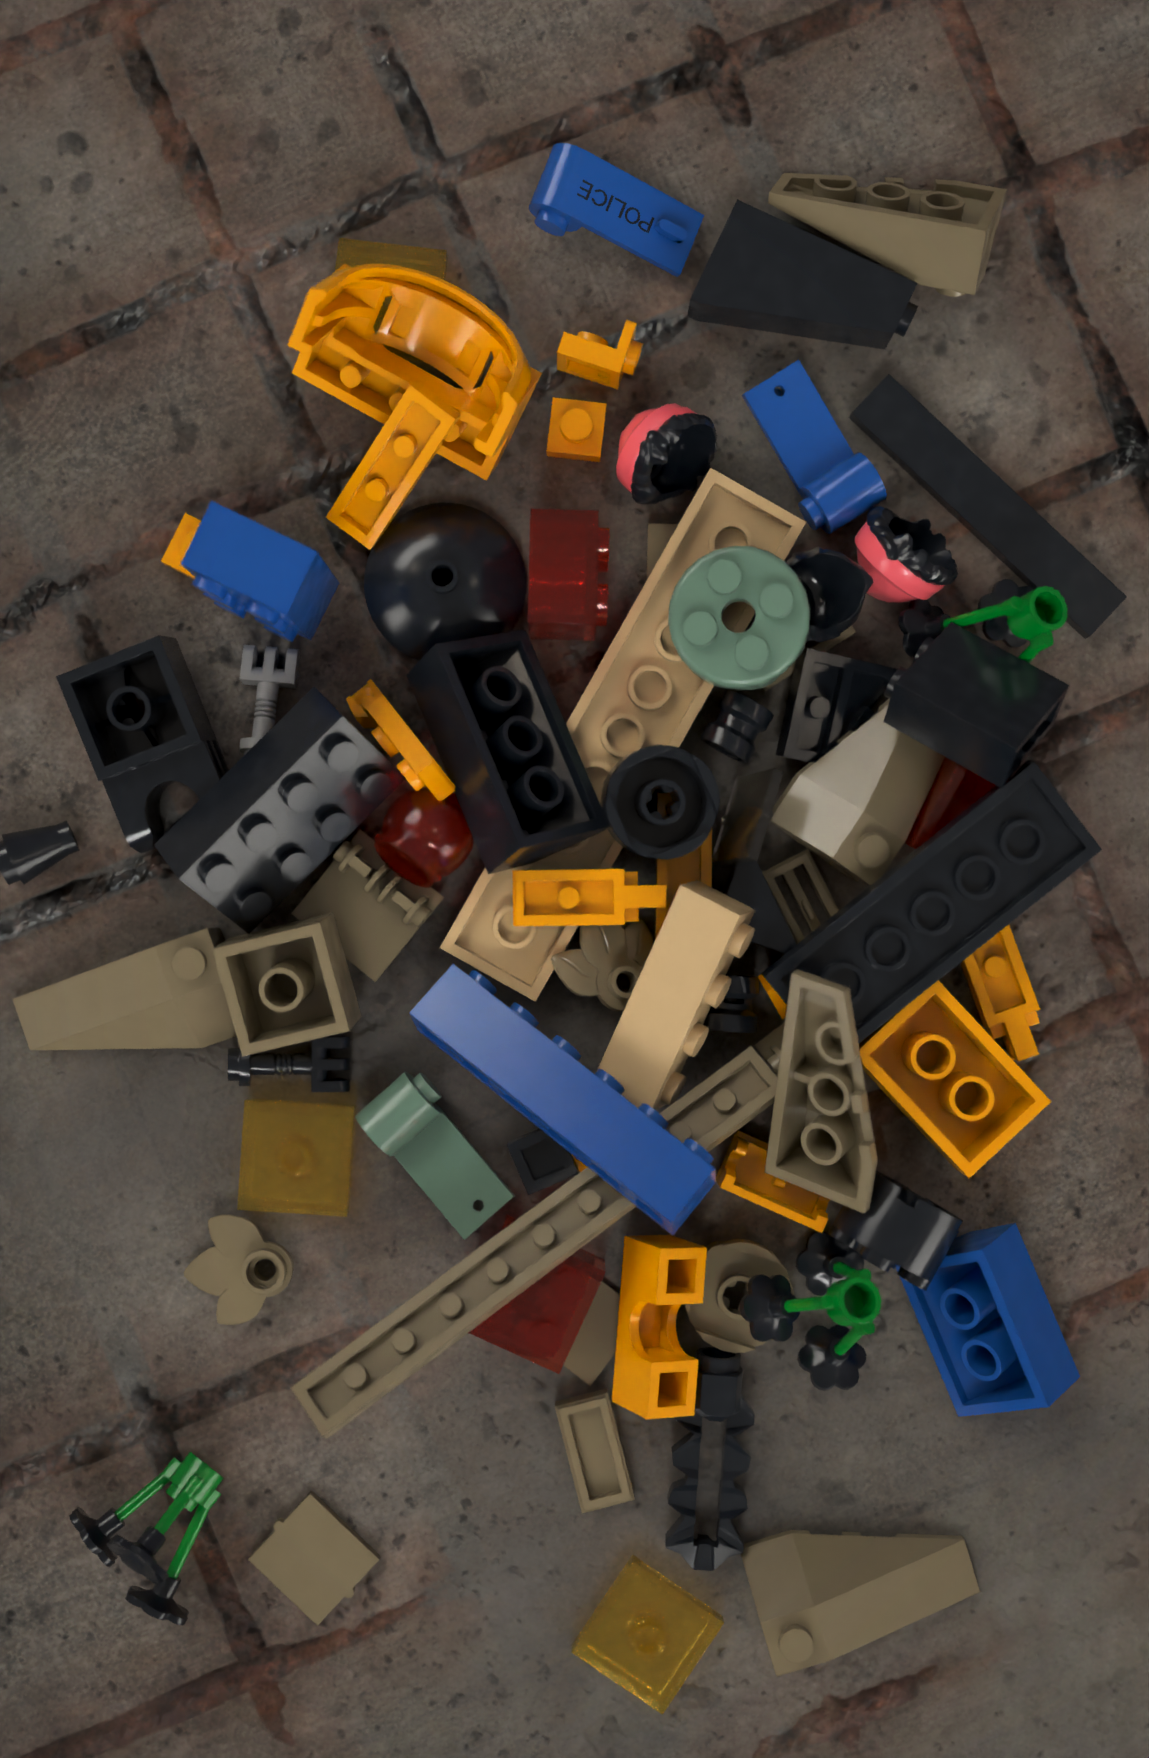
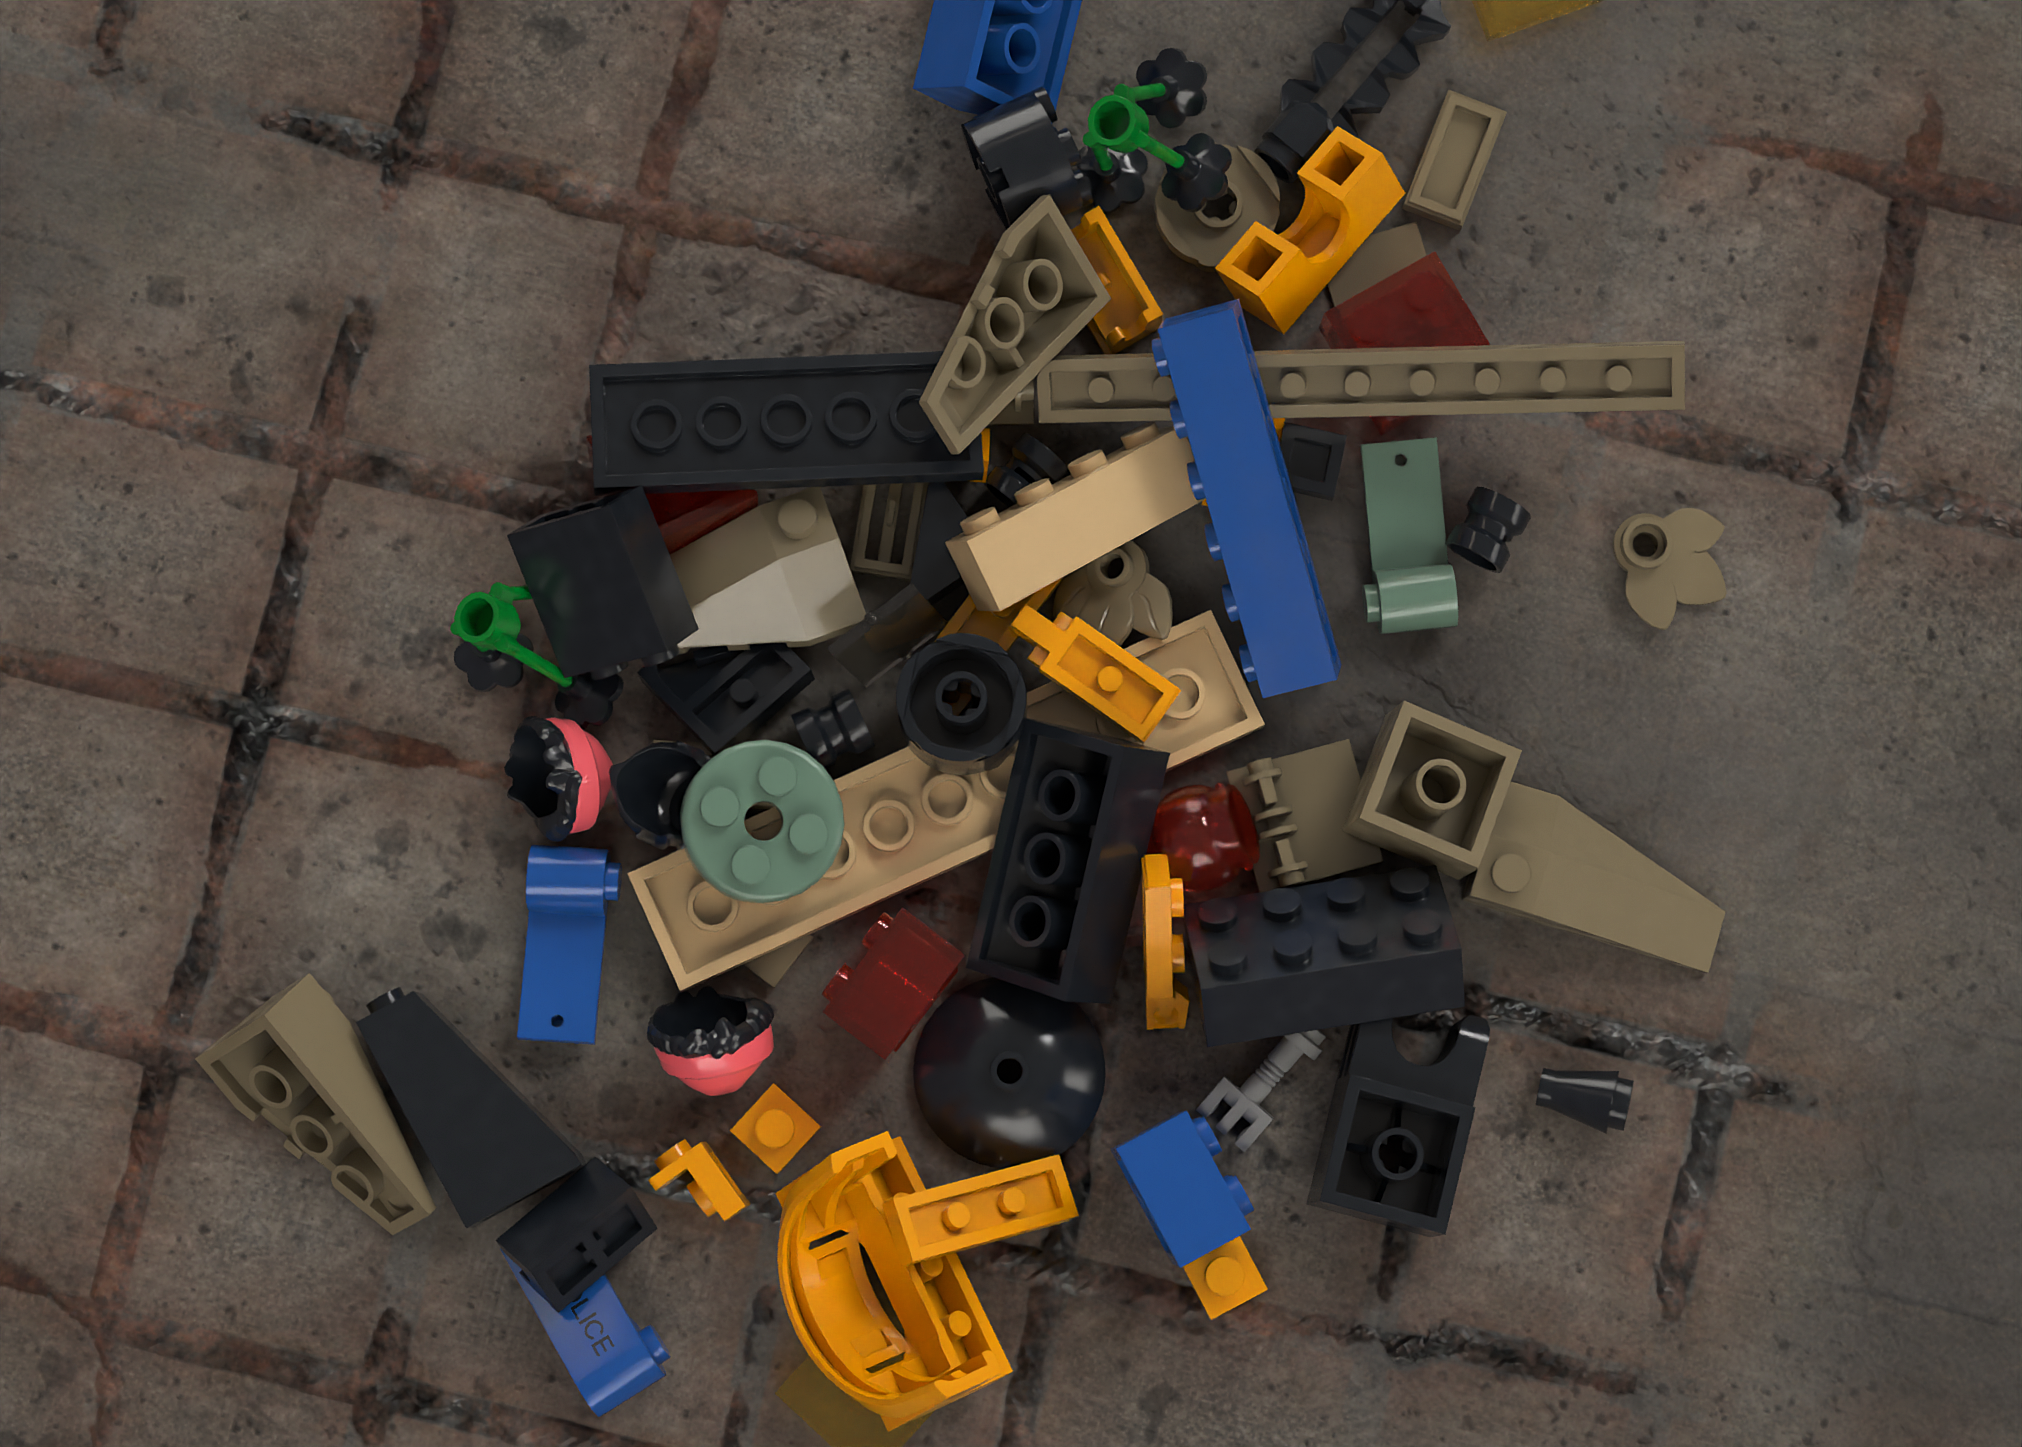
camera: 145 degrees left, 5 degrees down
plant [69,1452,224,1625] -> none
black hinge [228,1036,350,1092] -> none
clear yellow plate [237,1098,356,1217] -> none
dark tan piece [248,1490,380,1626] -> none
black tile [849,374,1127,639] -> none
light orange brick [858,980,1052,1178] -> none
light orange hinge [961,924,1040,1062] -> none
none -> black hinge [496,1157,658,1313]
none -> black wheel [1445,486,1531,573]

